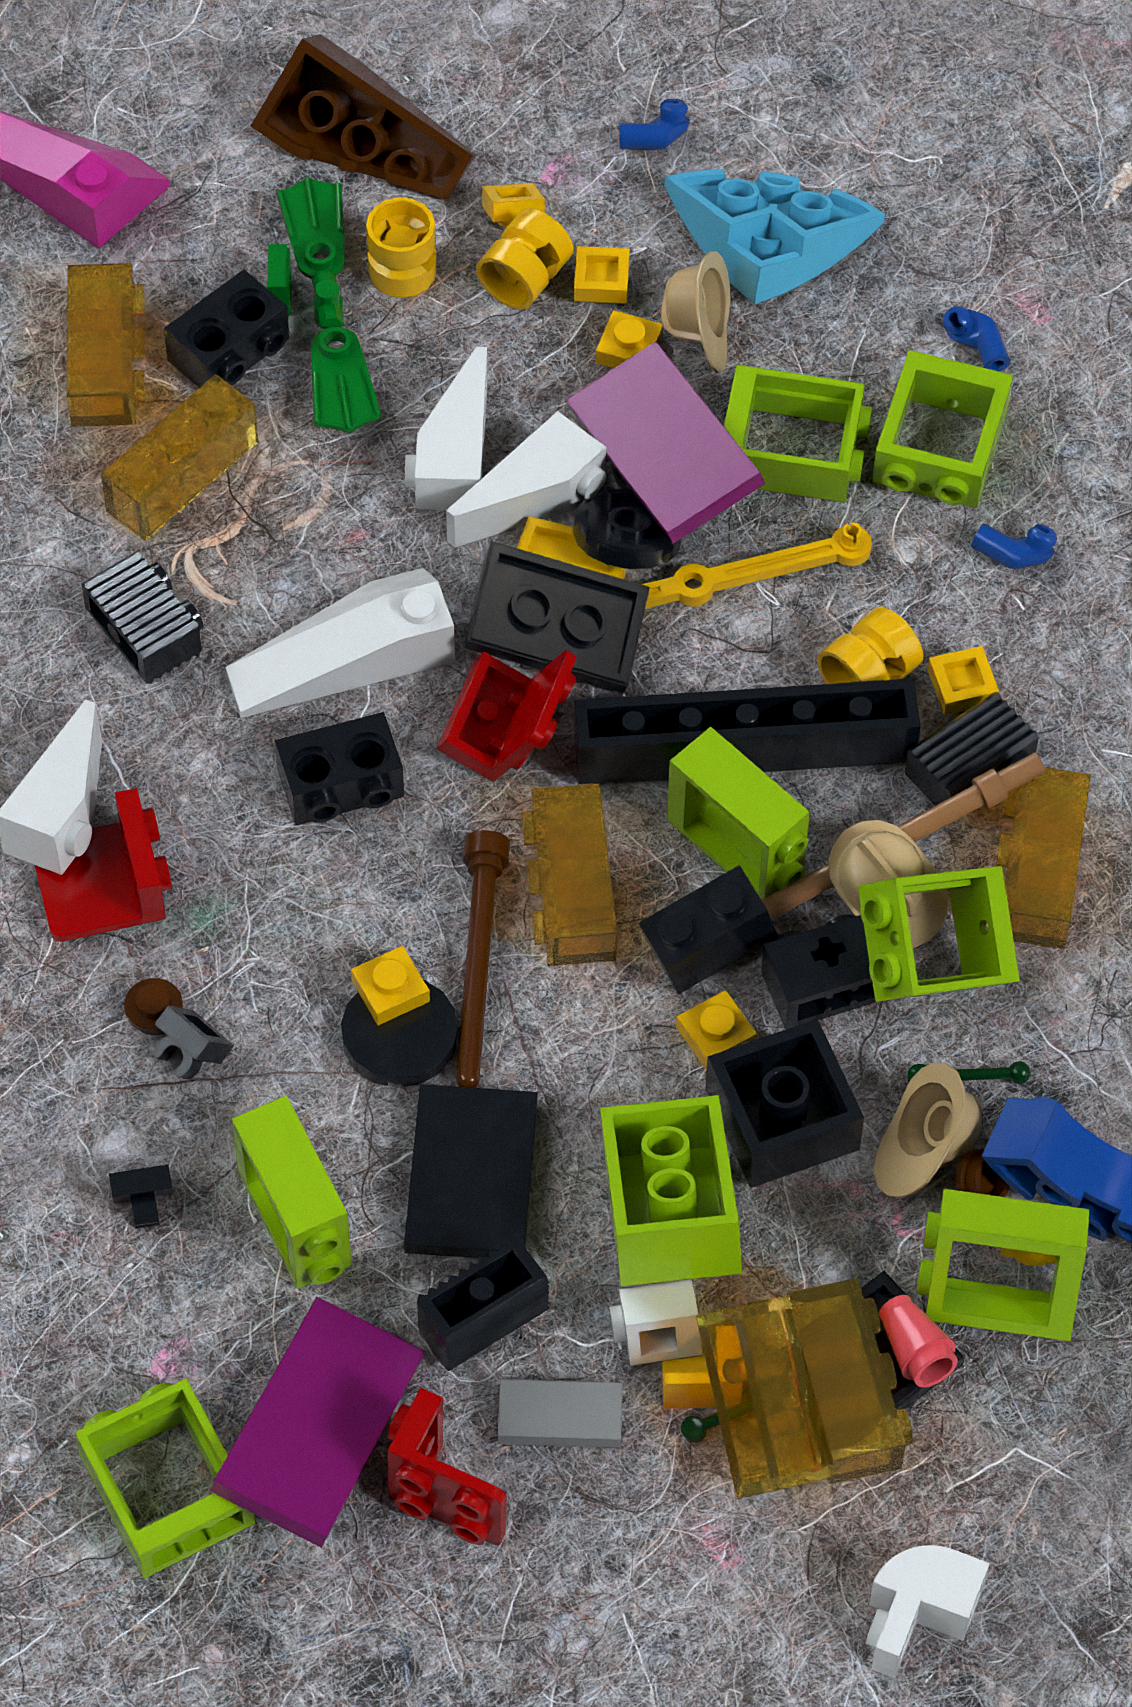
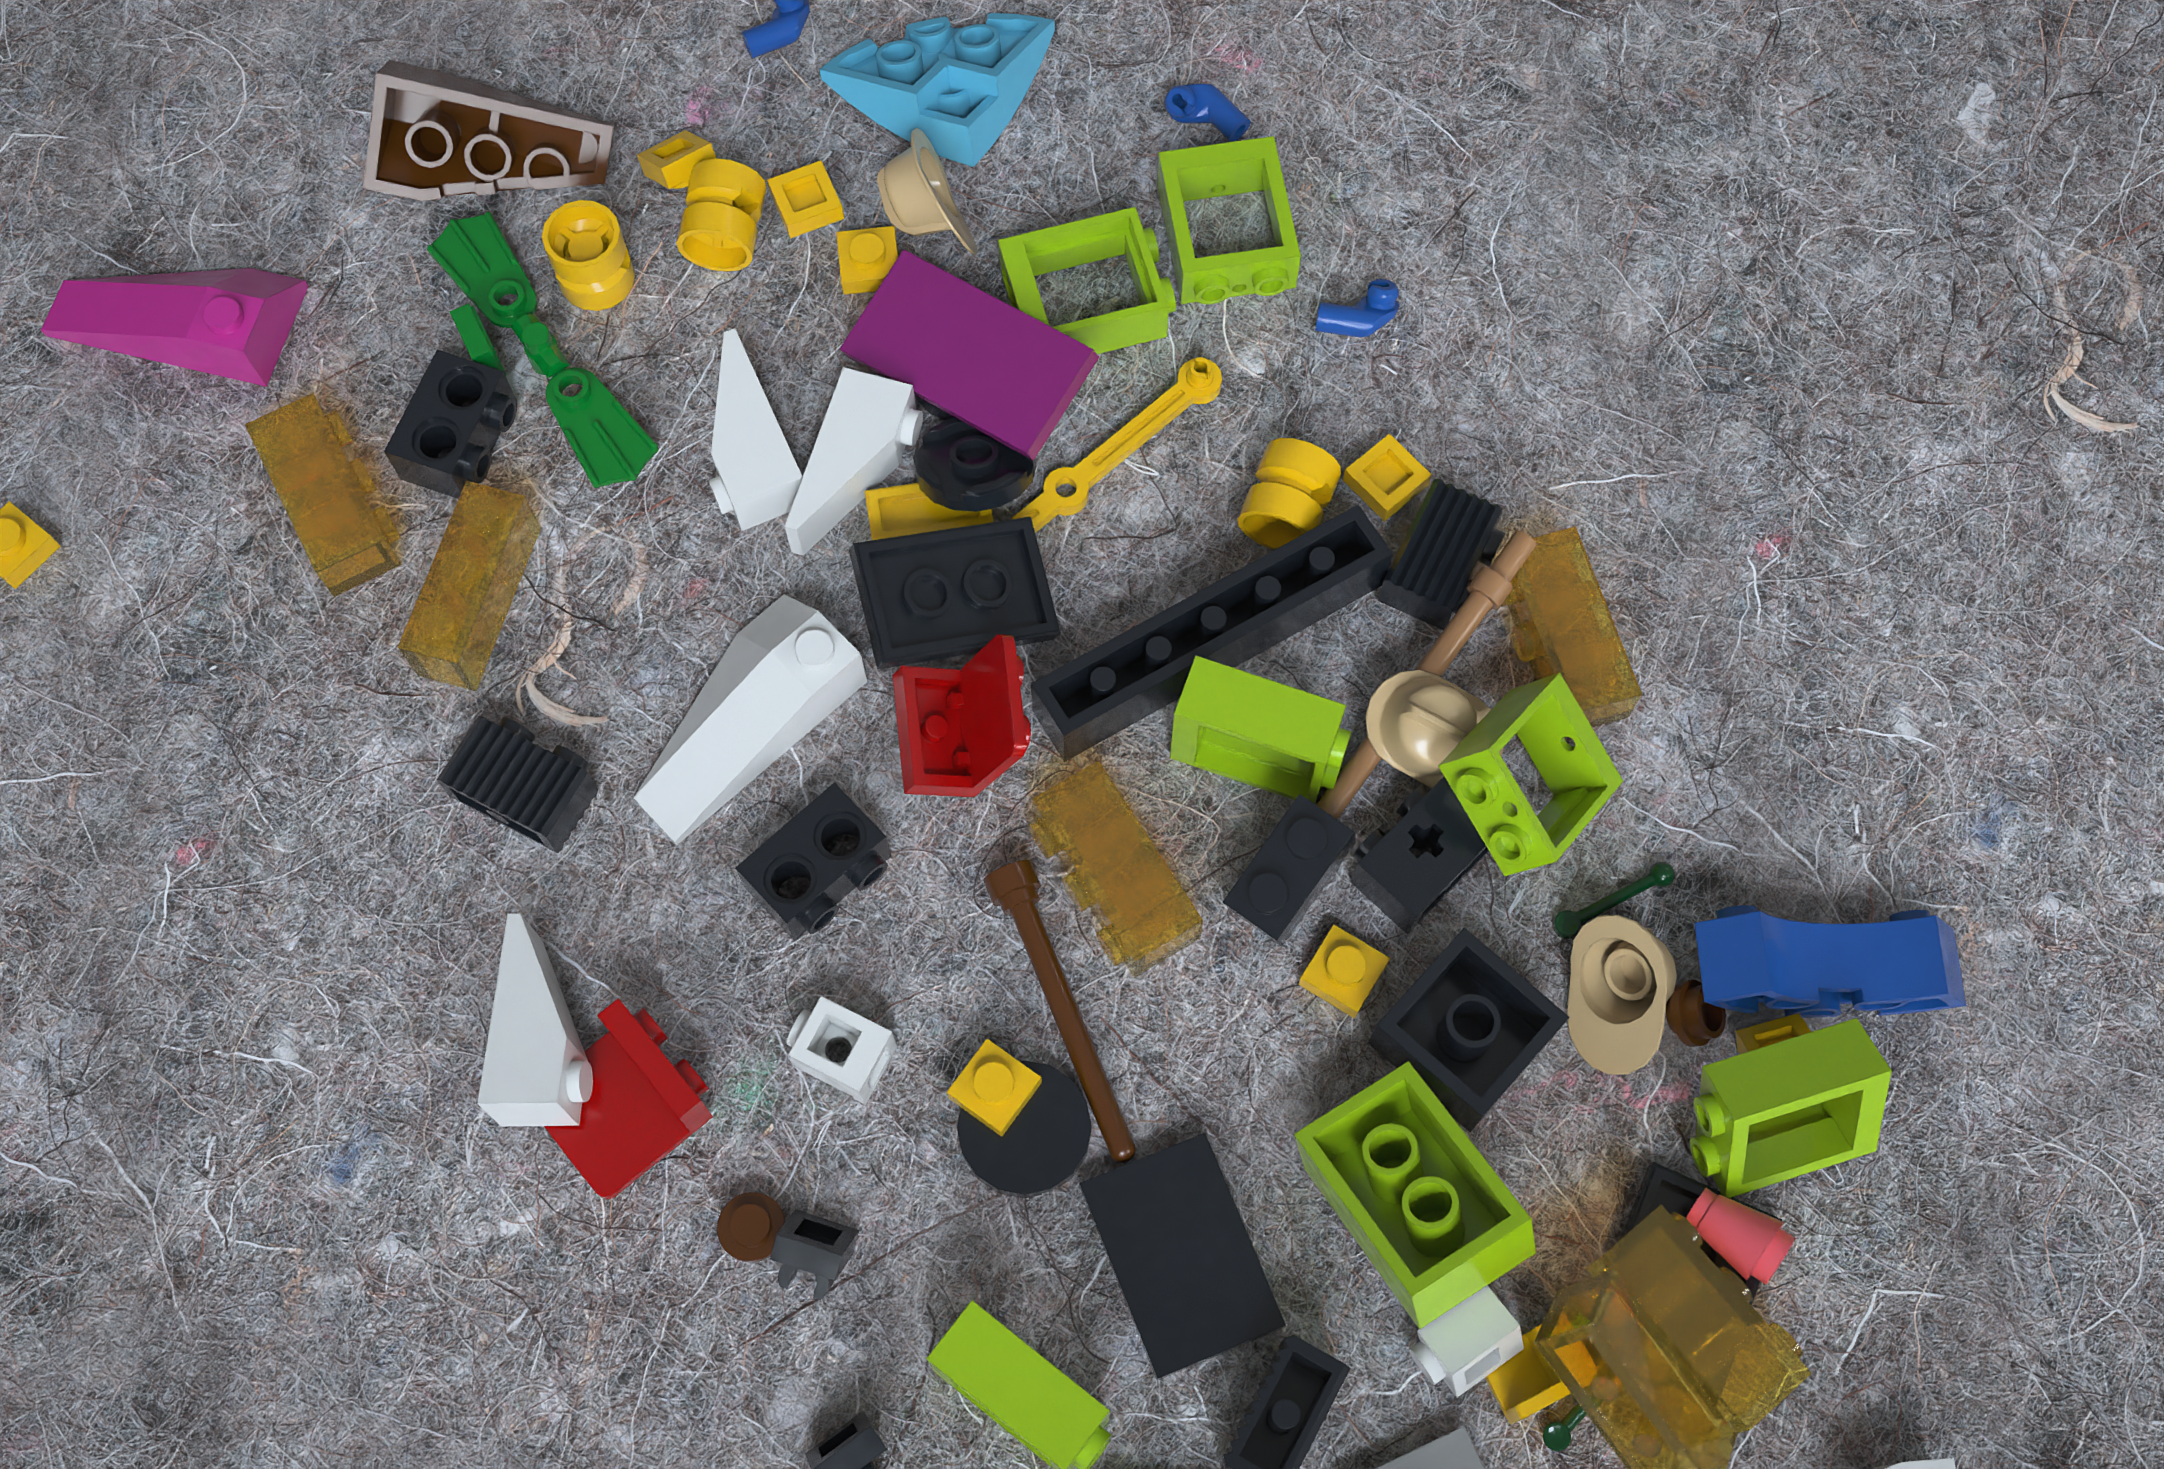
camera: 25 degrees left, 10 degrees up
none -> white brick [787,996,897,1105]

